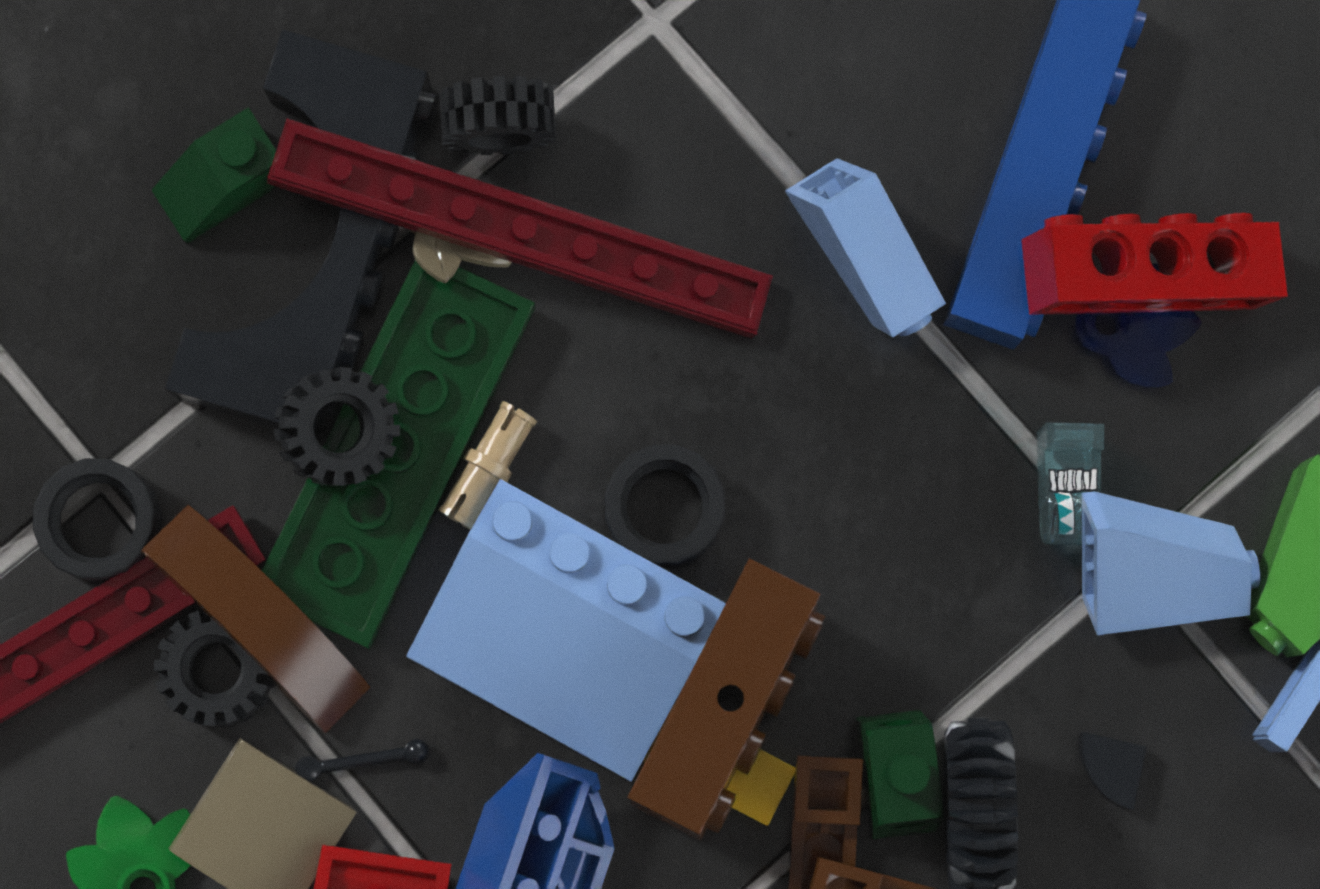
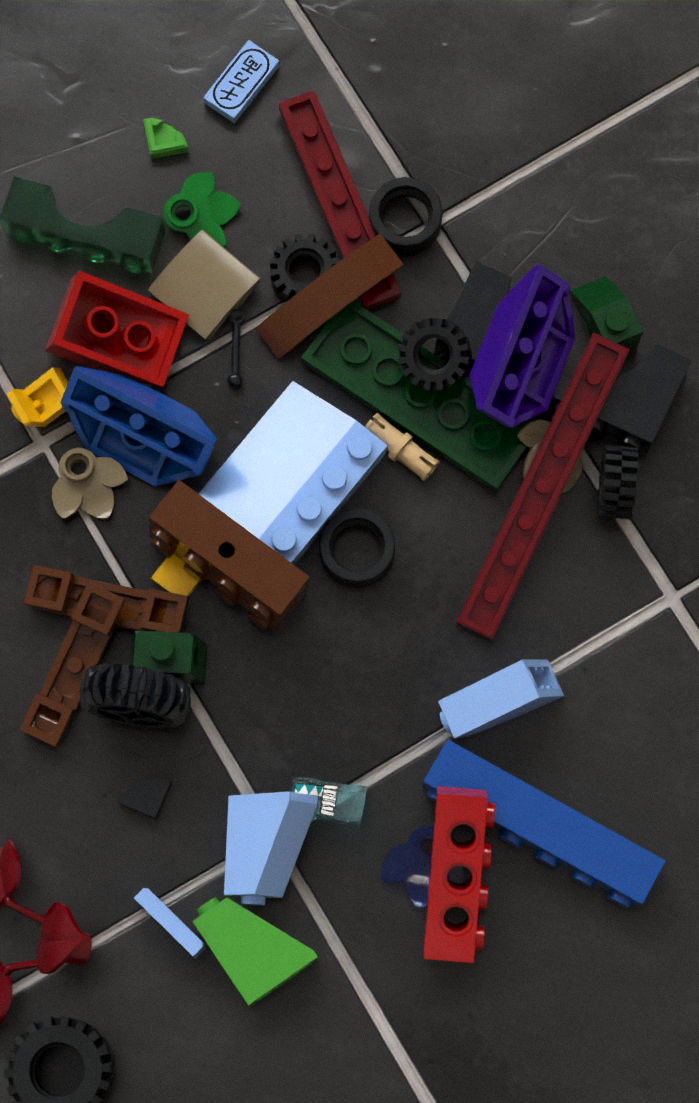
camera: 105 degrees right, 5 degrees down
none -> dark purple wedge [469,264,575,428]

